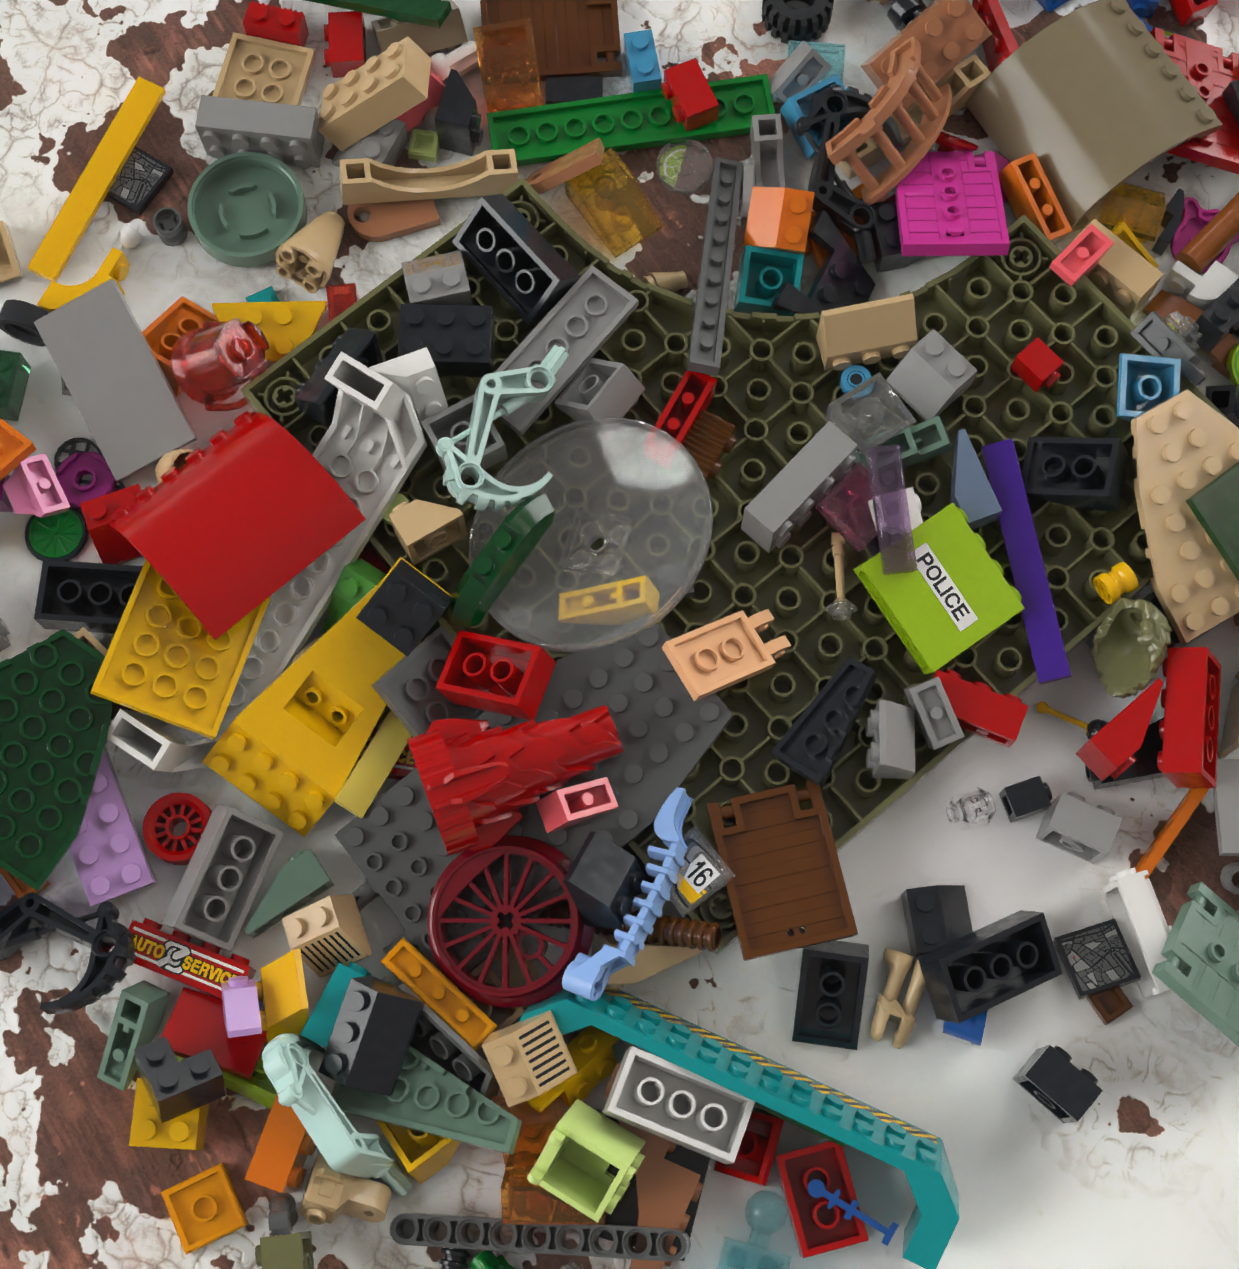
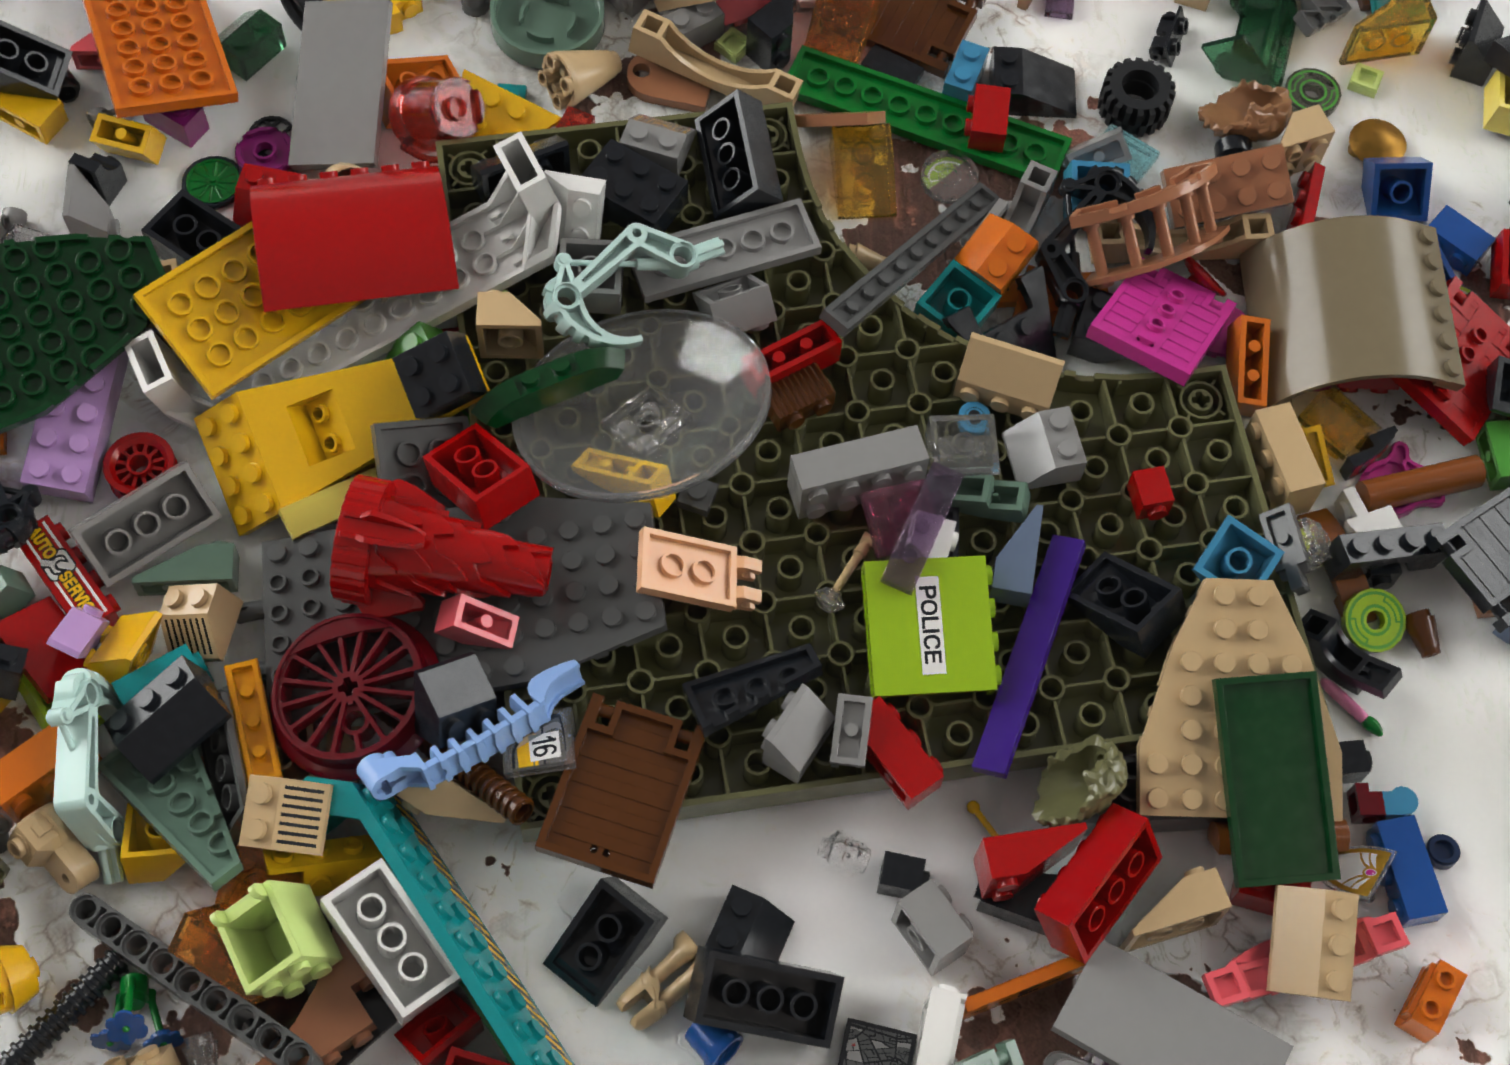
camera: 25 degrees right, 10 degrees down
bright pink slope [3,453,71,518] -> none
coral slope [1049,223,1114,287] -> none
yellow wheel [1093,562,1139,605] -> none
none -> black slope [989,47,1077,118]

